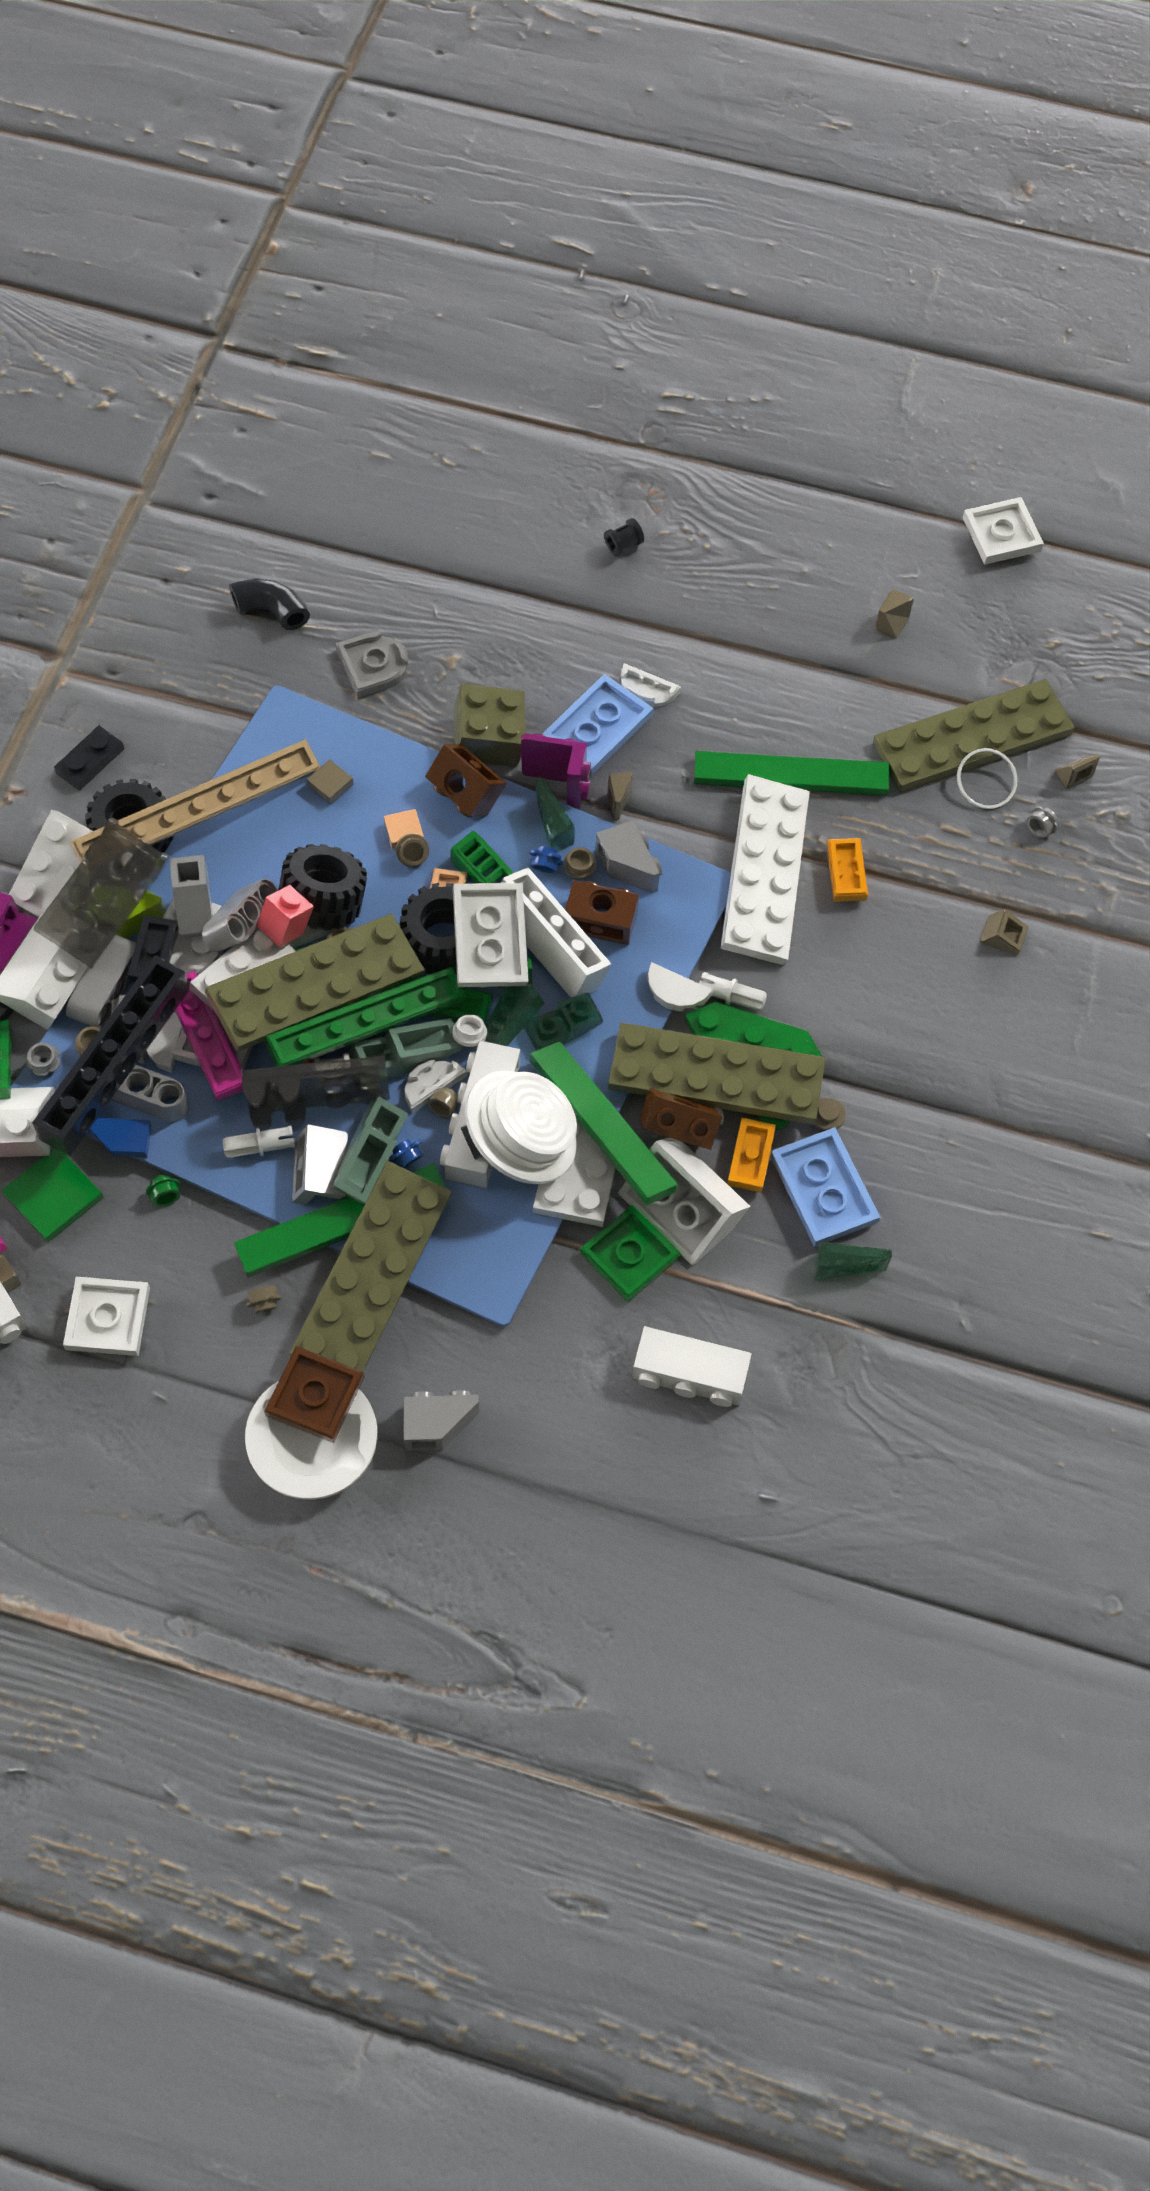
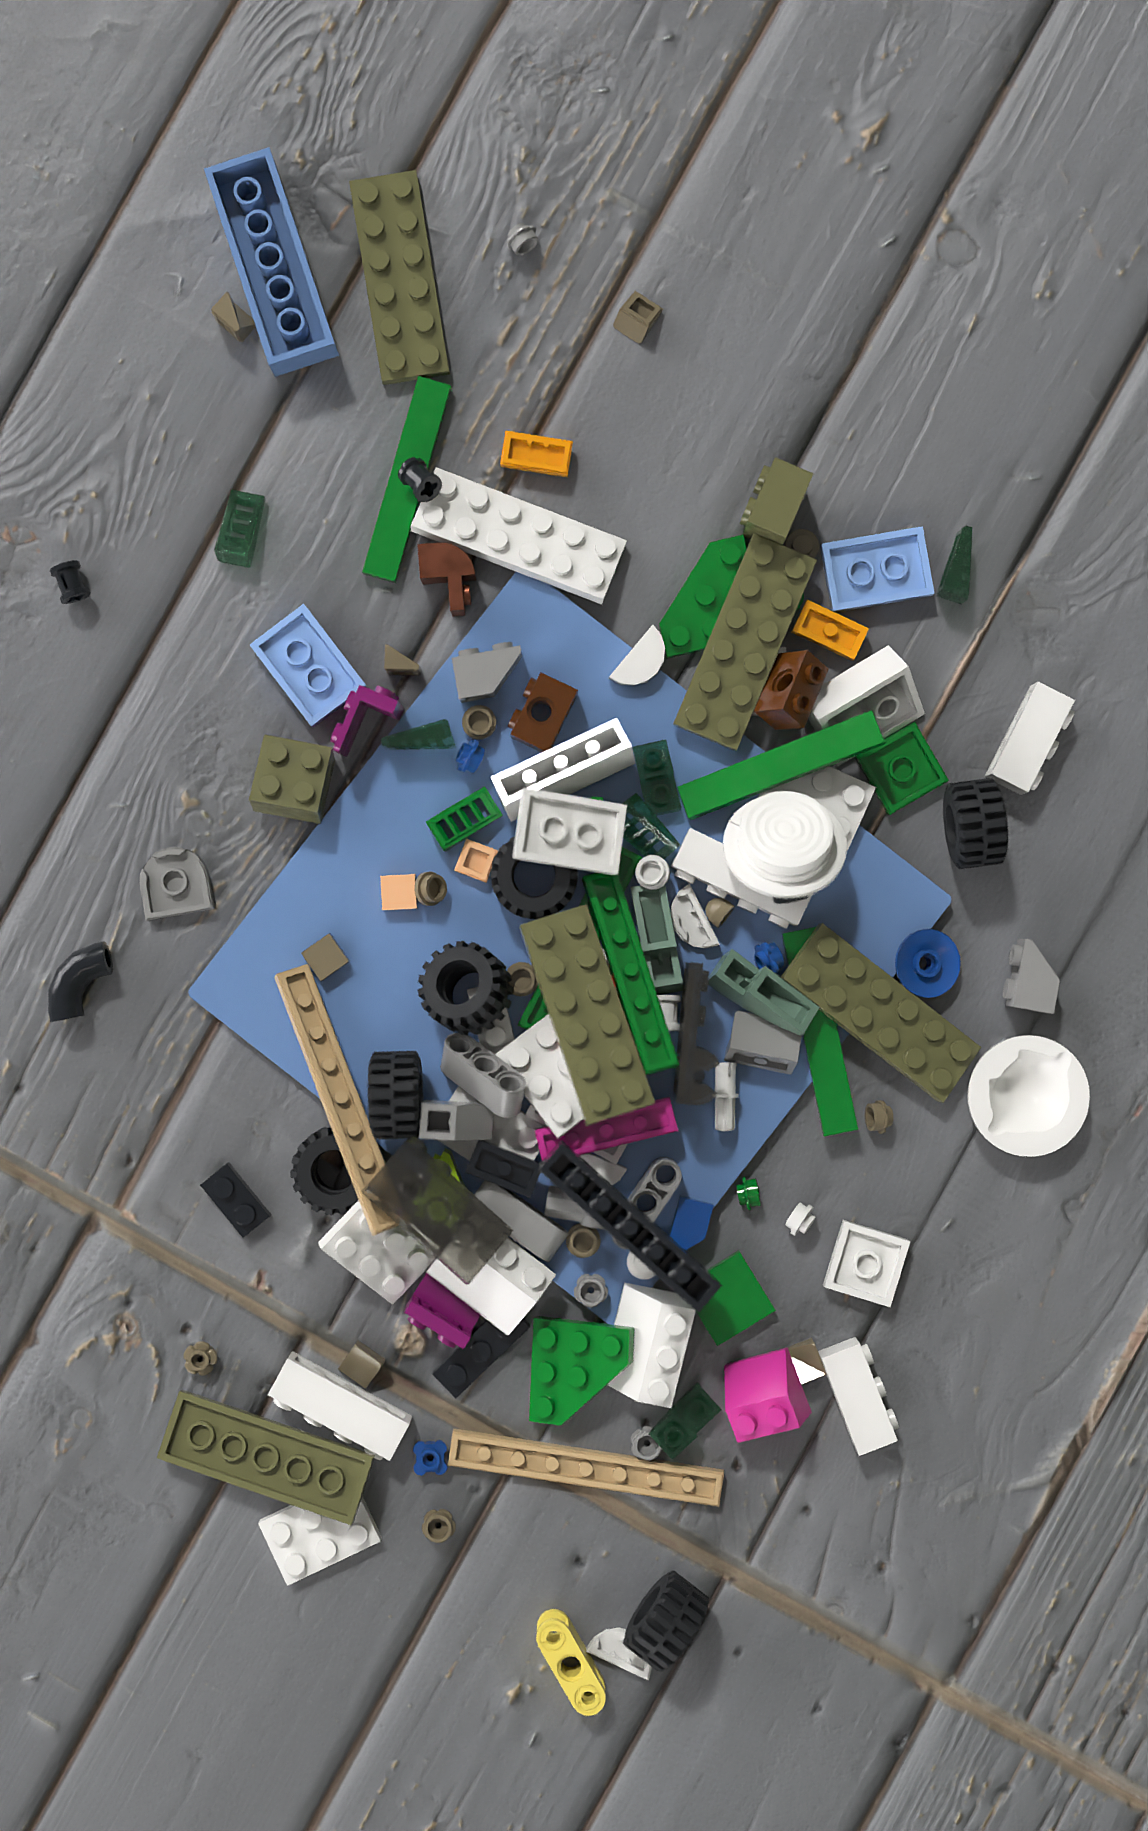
camera: 75 degrees left, 25 degrees up
coral brick [256,885,314,947] -> none
reddish brown tile [264,1346,365,1443] -> none
reddish brown brick [425,744,507,817] -> none
white tile [620,663,681,707] -> none
white axle [699,972,767,1011] -> none
white piece [957,748,1017,809] -> none
white plate [963,497,1044,565] -> none
dark tan slope [1055,754,1100,788] -> none
none -> medium blue brick [204,147,339,377]
none -> clear green slope [214,490,265,568]
none -> black tyre [368,1051,423,1140]
none -> black bush [398,457,442,502]
none -> copper brick [417,543,477,616]
none -> olive brick [739,457,813,545]
none -> white plate [785,1202,816,1236]
none -> blue dish [895,929,961,998]
none -> black tyre [943,778,1008,869]

